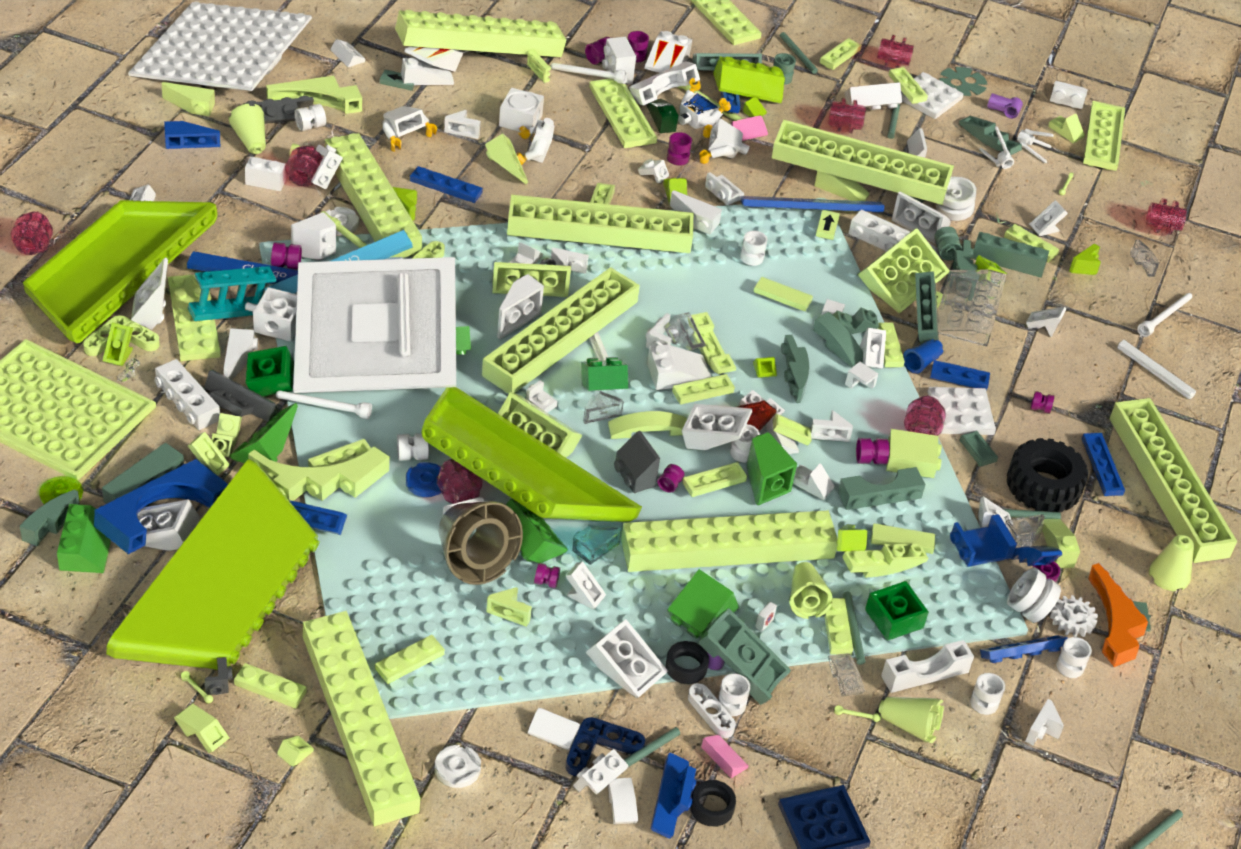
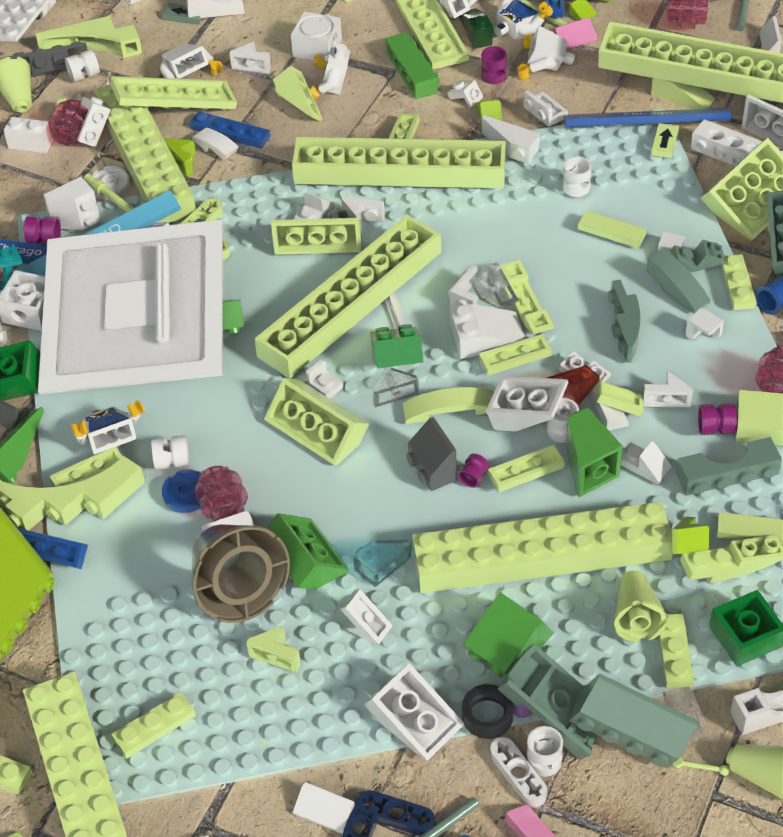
camera: 10 degrees right, 5 degrees up
white piece [276,391,372,419] -> none
lime windscreen [421,387,642,522] -> none
white slope [497,274,544,339] -> none
magenta wheel [534,563,561,589] -> none
lime slope [753,357,777,378] -> none
white tile [755,602,777,632] -> none
sand green bar [842,591,866,665] -> none
white slope [860,328,886,369] -> none
none -> torso [71,400,145,454]
none -> yellowish green plate [110,76,237,110]
none -> white slope [192,128,239,161]
none -> bright green brick [385,32,440,99]
none -> sand green slope [569,674,699,768]

